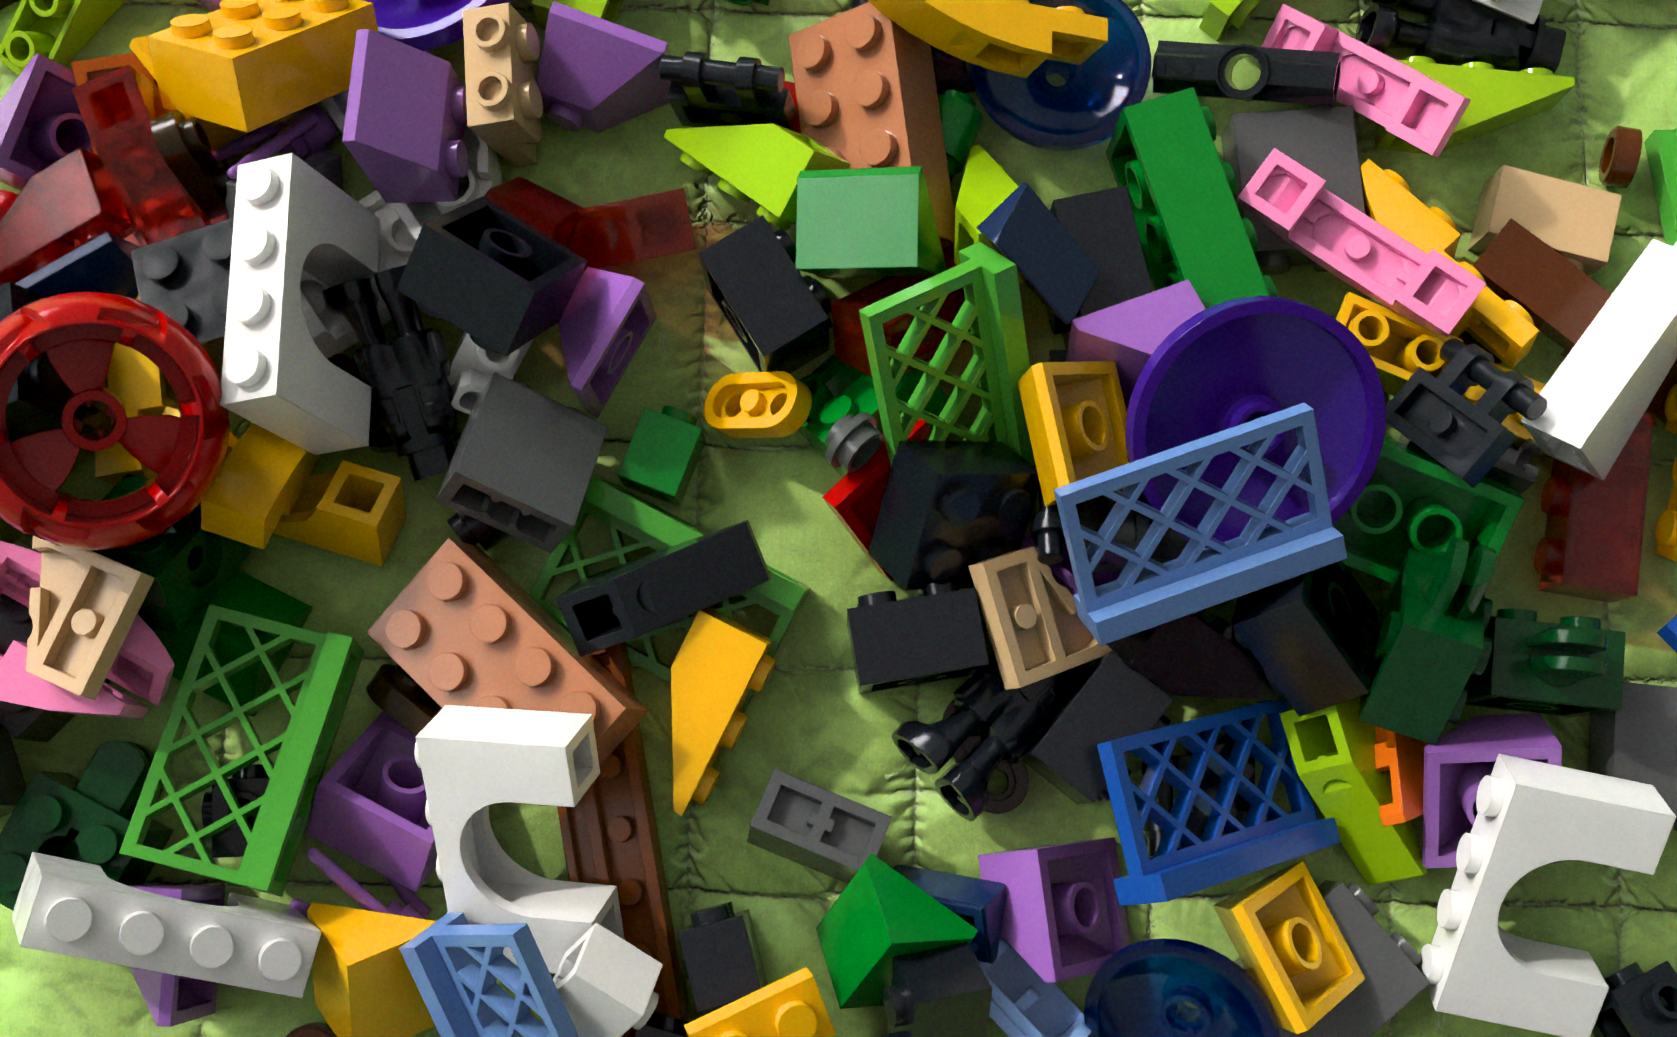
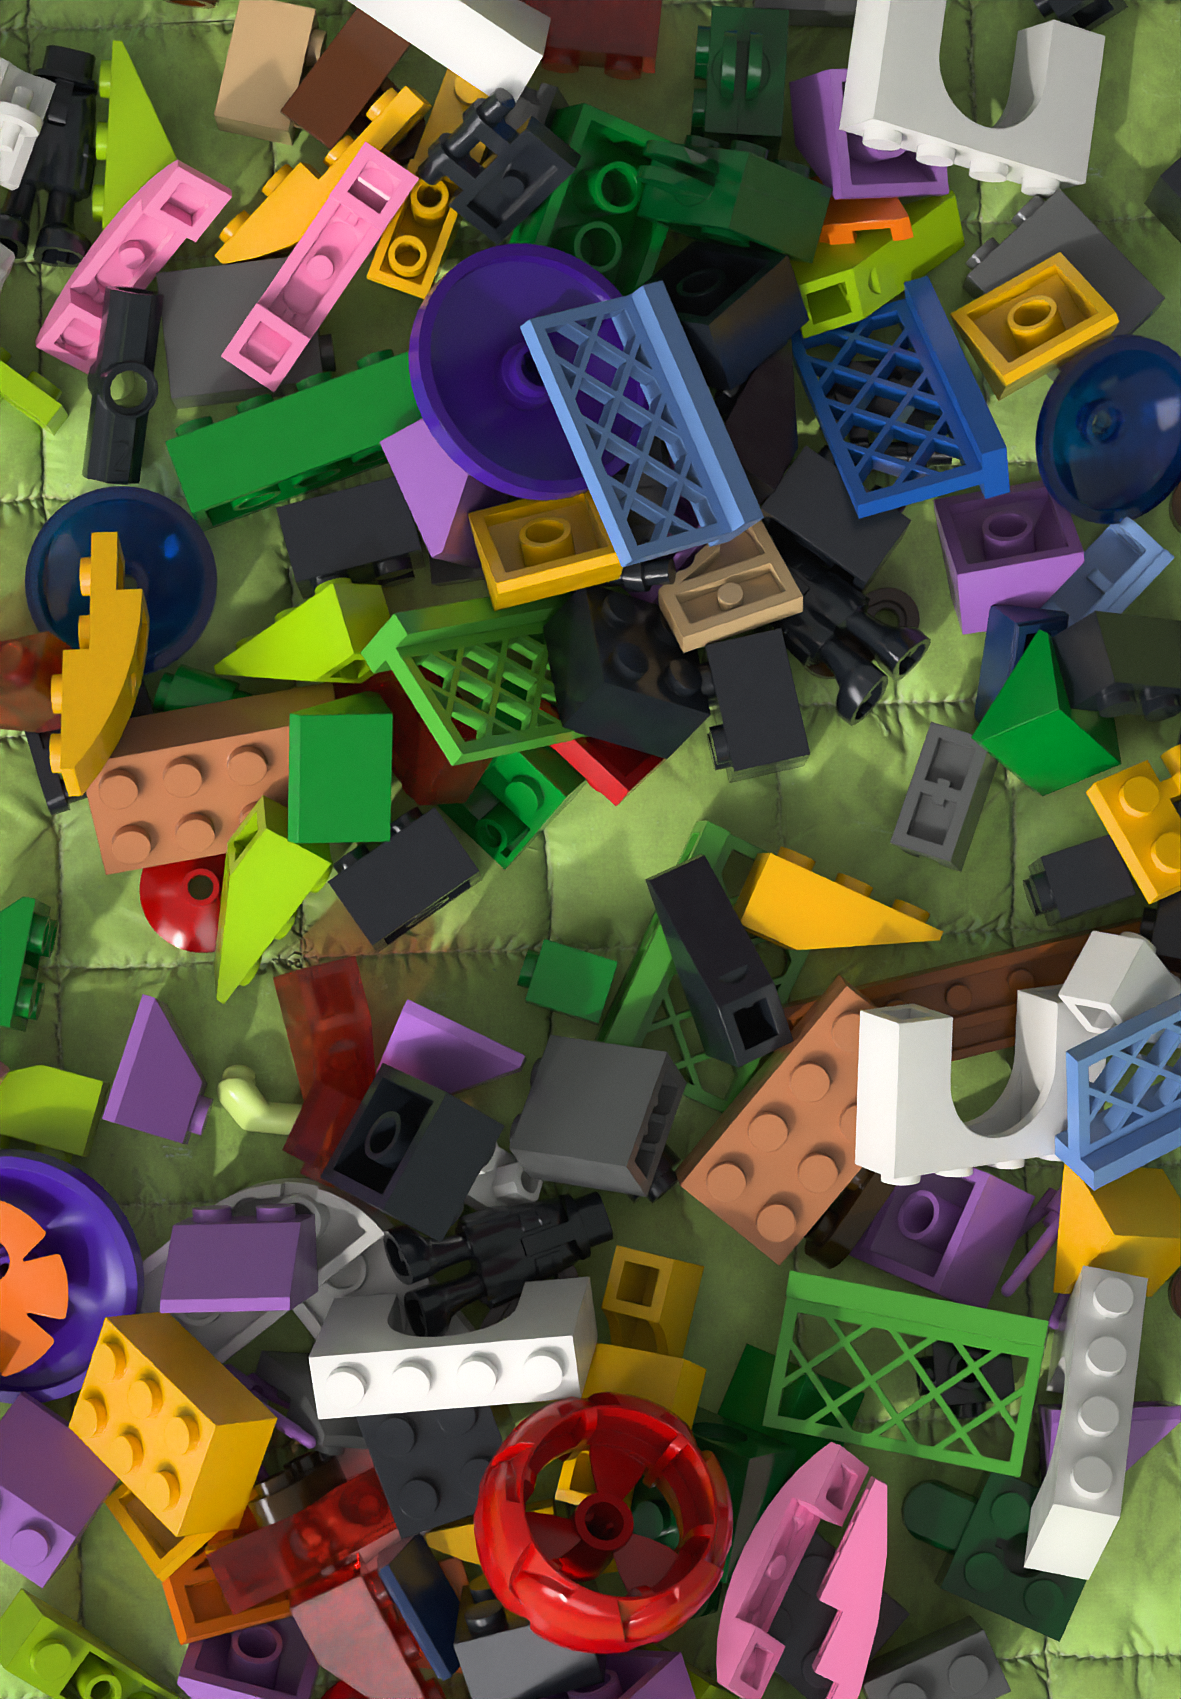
camera: 95 degrees left, 5 degrees up
tan wing [26,536,155,700] -> none
tan plate [462,2,543,167] -> none
black plate [659,51,799,132] -> none
yellow plate [703,371,812,438] -> none
dark grey plate [825,412,884,473] -> none
dark blue slope [976,182,1101,325] -> none
none -> yellowish green arm [217,1064,303,1136]

